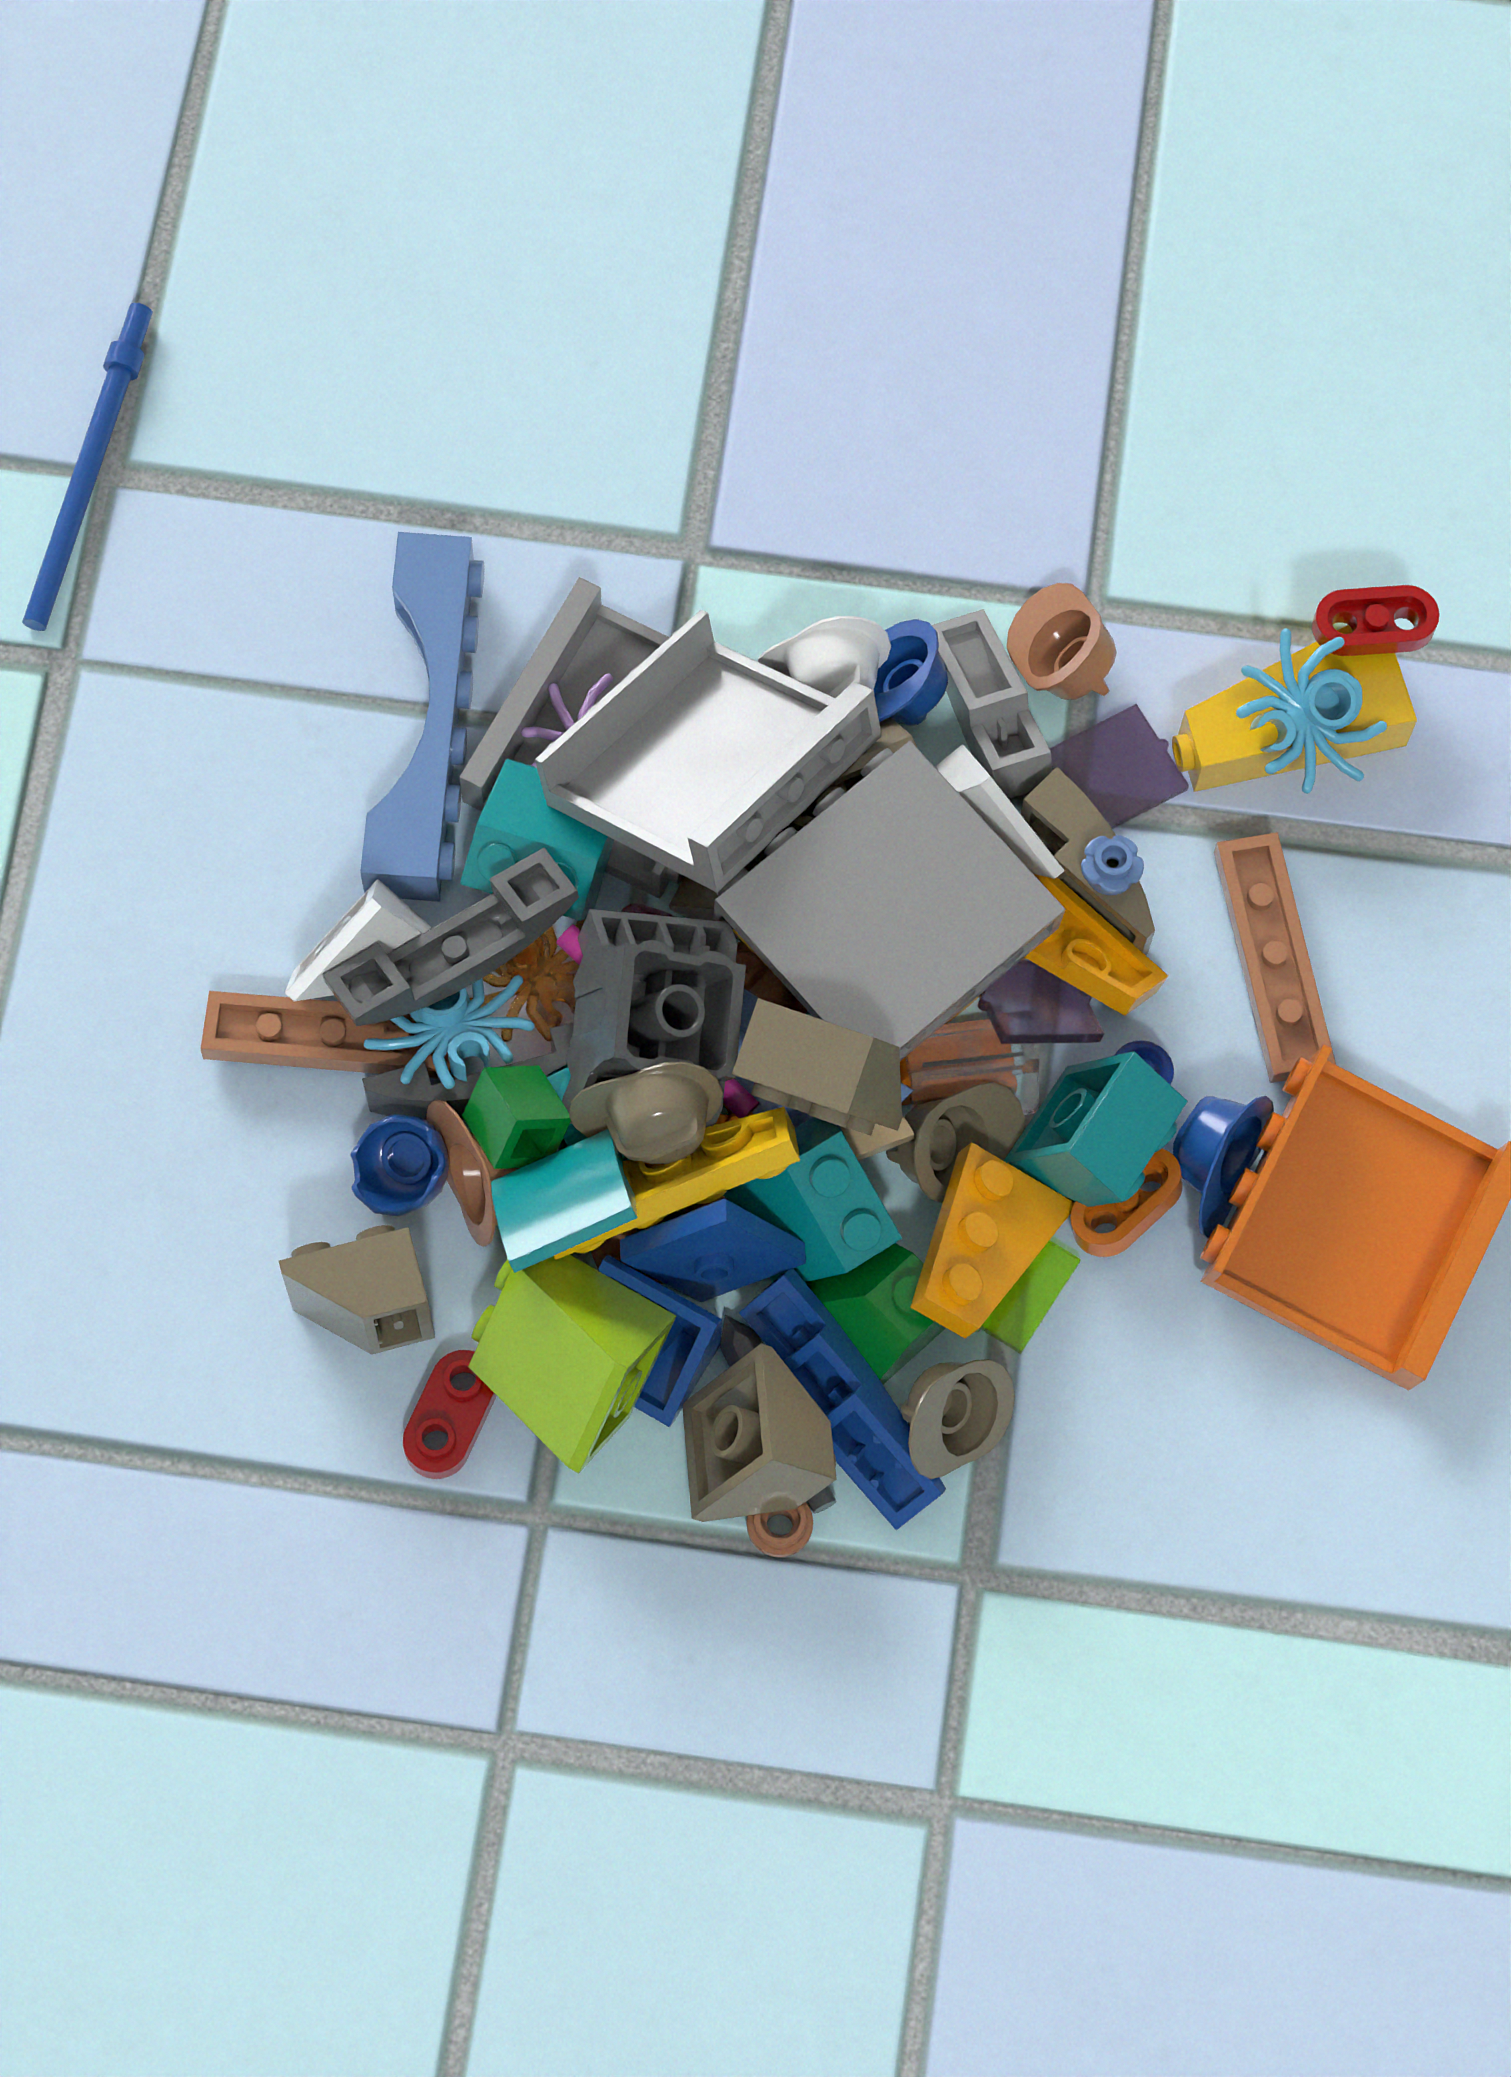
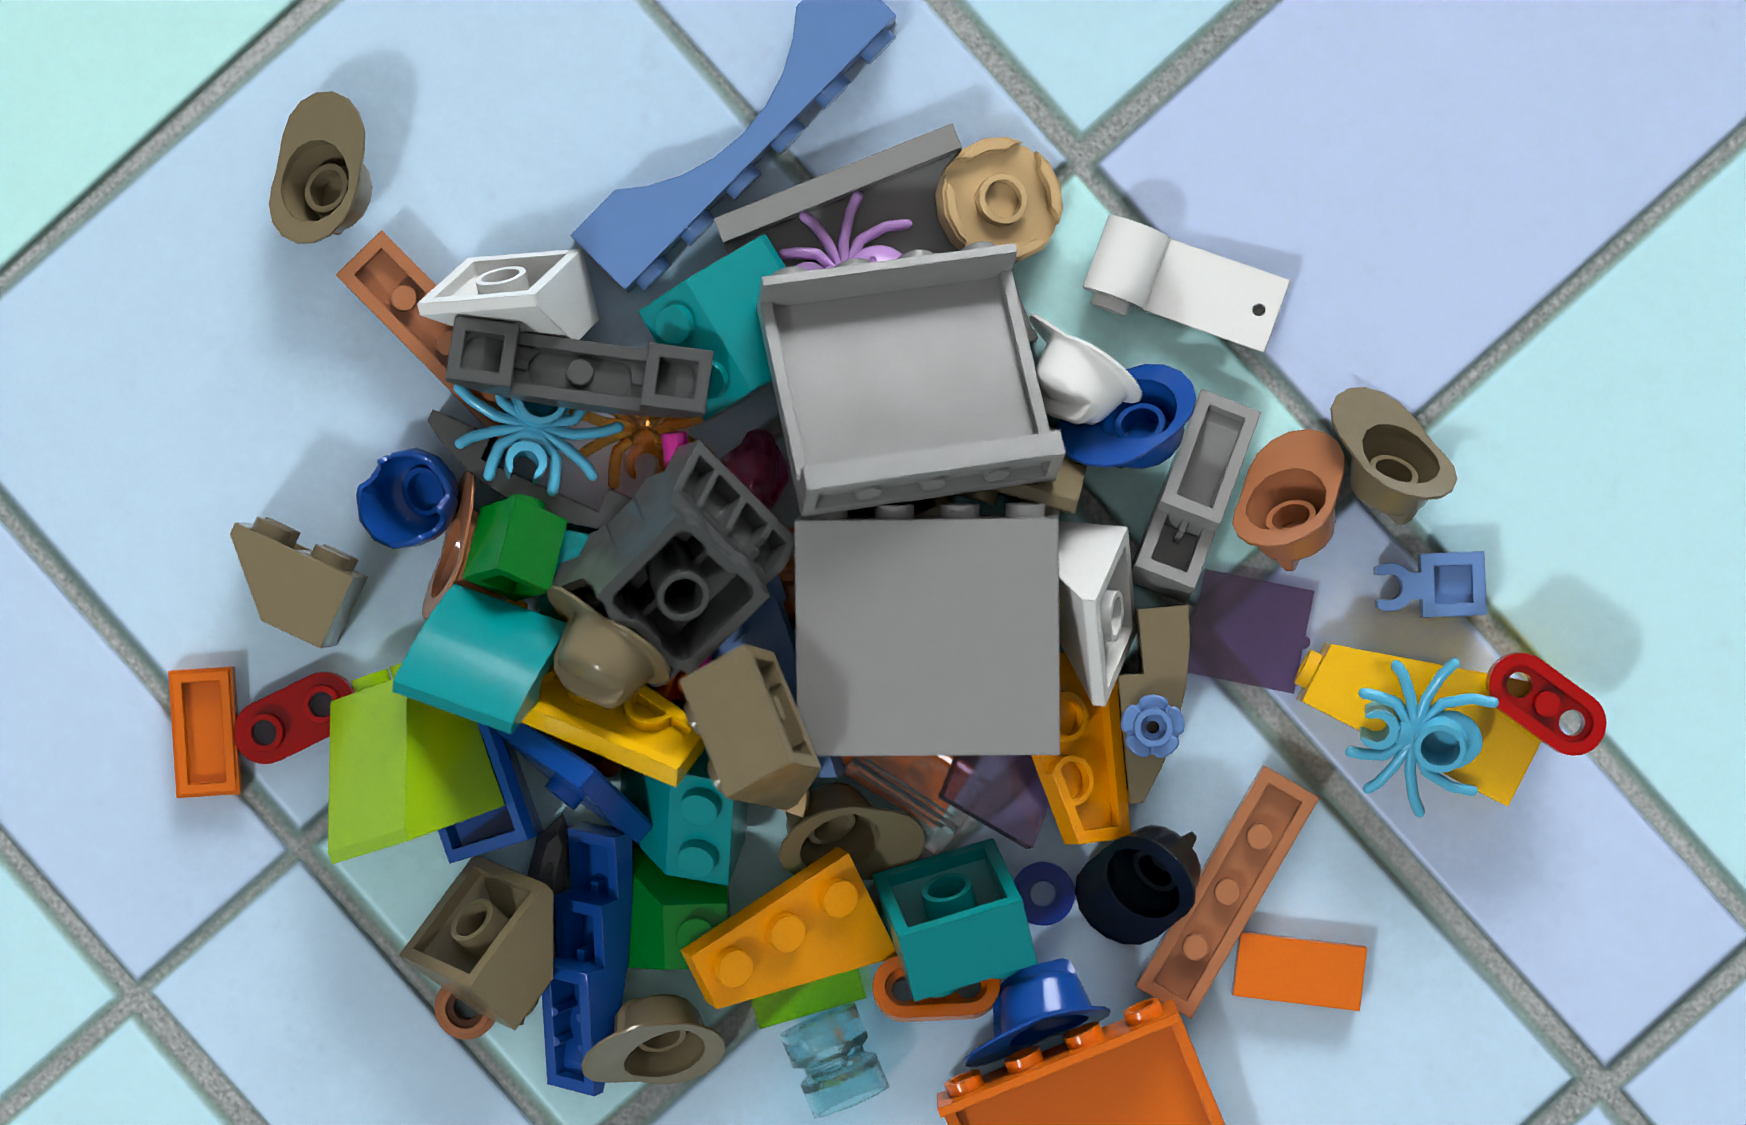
camera: 40 degrees right, 20 degrees up
none -> orange tile [168,666,243,798]
none -> dark tan piece [269,91,373,244]
none -> clear light blue wheel [779,1003,889,1118]
none -> tan tile [935,137,1063,264]
none -> black piece [1075,825,1201,945]
none -> white door [1083,215,1291,353]
none -> orange tile [1231,931,1367,1011]
none -> dark tan piece [1330,387,1457,525]
none -> medium blue plate [1373,551,1487,618]

